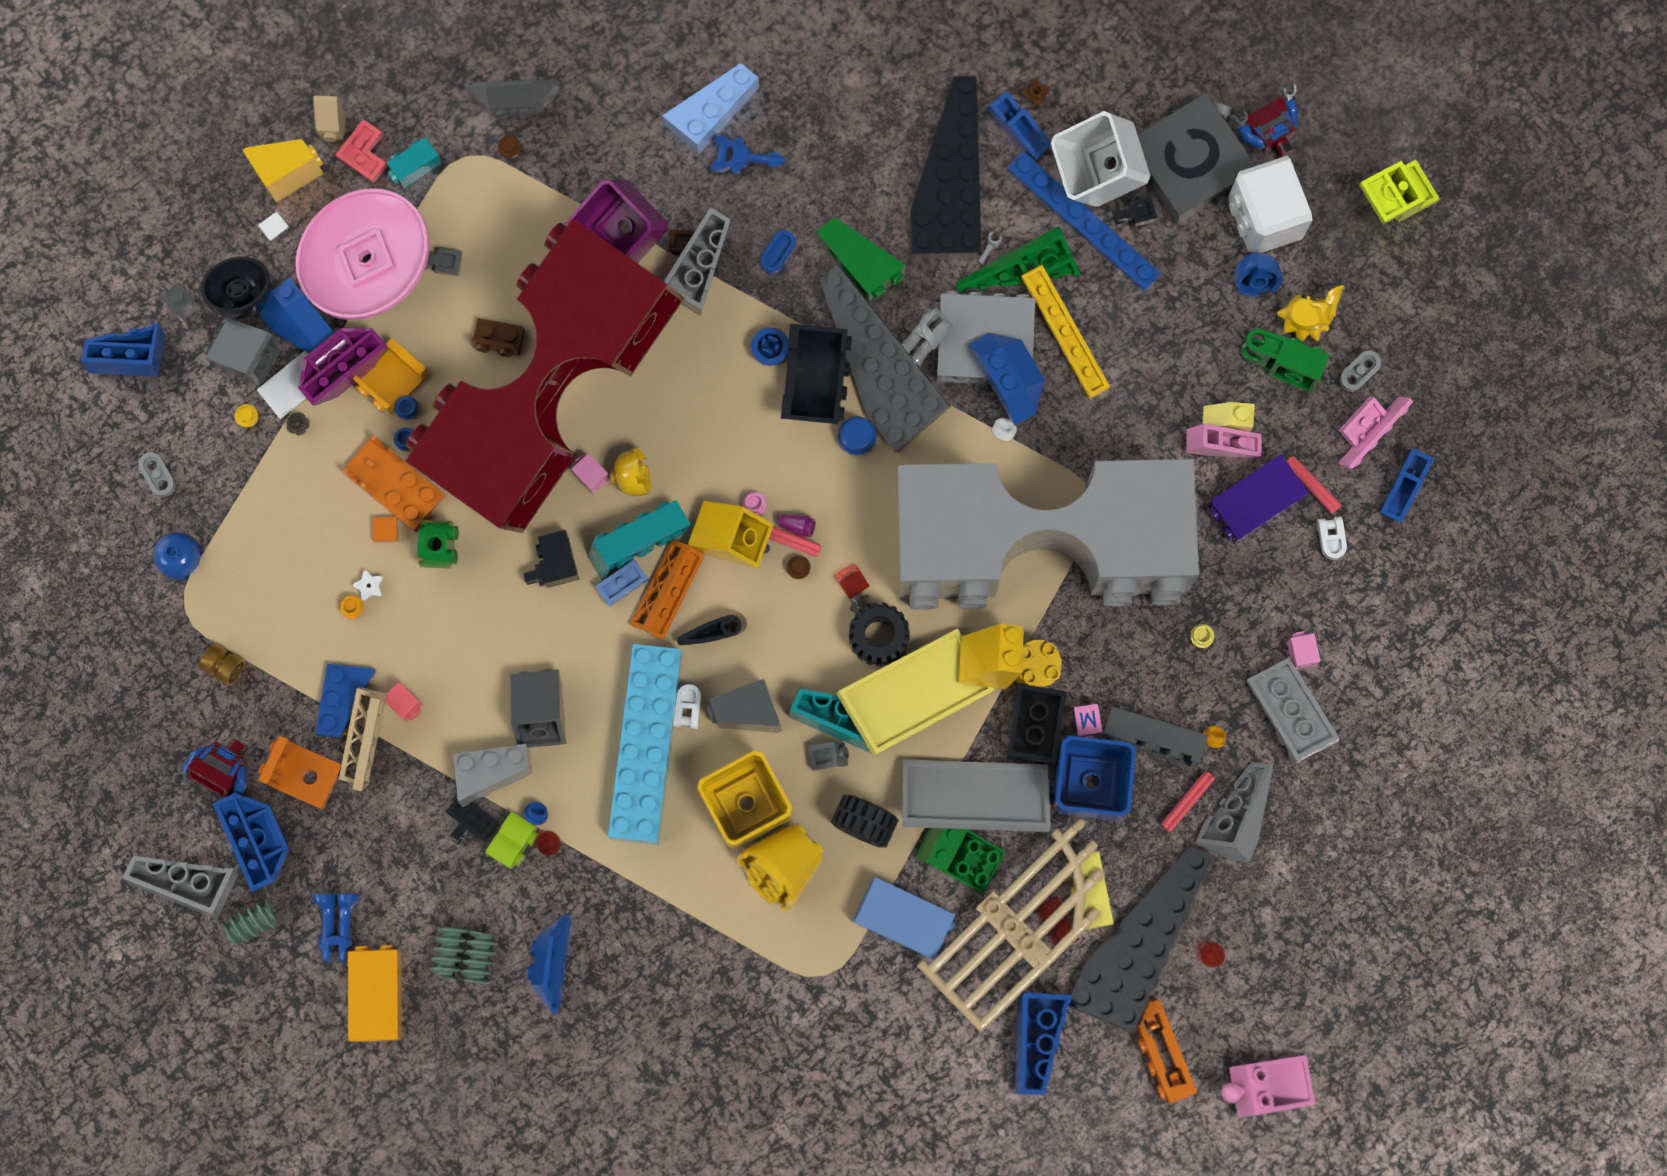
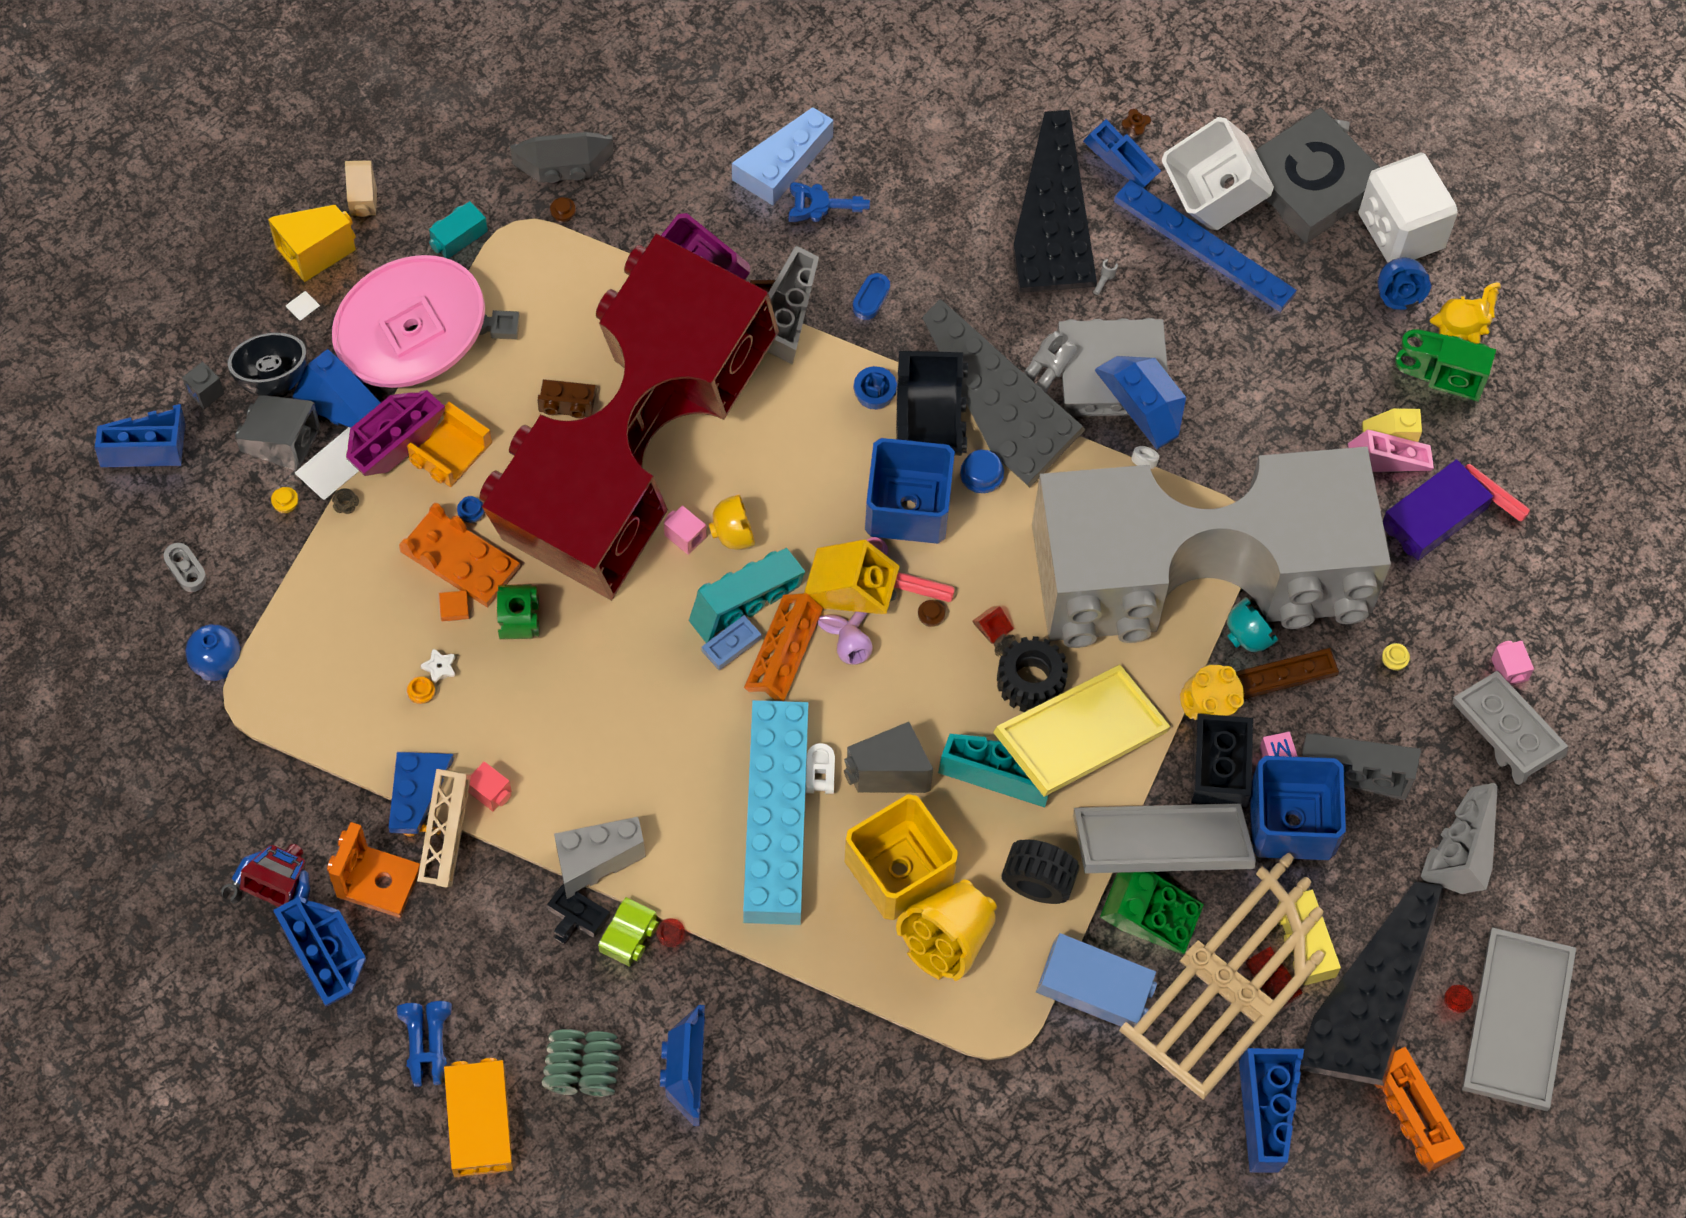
camera: 10 degrees left, 15 degrees down
light grey wedge [122,856,238,919] -> none
pearl gold wheel [199,643,245,686] -> none
sand green piece [222,897,278,946] -> none
coral plate [335,119,388,184] -> none
blue plate [395,396,419,420] -> none
dark grey slope [510,669,566,748] -> none
blue plate [523,802,548,825] -> none
black hinge [524,530,580,588] -> none
black piece [676,613,747,645] -> none
magenta cone [779,513,816,538] -> none
dark grey bracket [809,741,849,771] -> none
green slope [816,217,906,301] -> none
green wedge [955,225,1081,293] -> none
yellow slope [959,623,1024,690] -> none
yellow tile [1021,265,1110,399] -> none
black plate [1113,197,1158,227] -> none
coral axle [1161,771,1215,832] -> none
light orange plate [1202,726,1226,748] -> none
bright pink slope [1222,1055,1316,1117] -> none
torso [1230,82,1298,157] -> none
white plate [1317,516,1347,560] -> none
bright pink bracket [1338,396,1413,469] -> none
light grey plate [1339,351,1381,392] -> none
neon yellow bracket [1359,160,1440,224] -> none
blue slope [1380,447,1435,523] -> none
none -> lavender piece [817,612,873,665]
none -> blue plate [865,438,955,544]
none -> teal cylinder [1227,597,1279,652]
none -> reddish brown tile [1236,648,1339,699]
none -> light grey tile [1462,927,1576,1111]

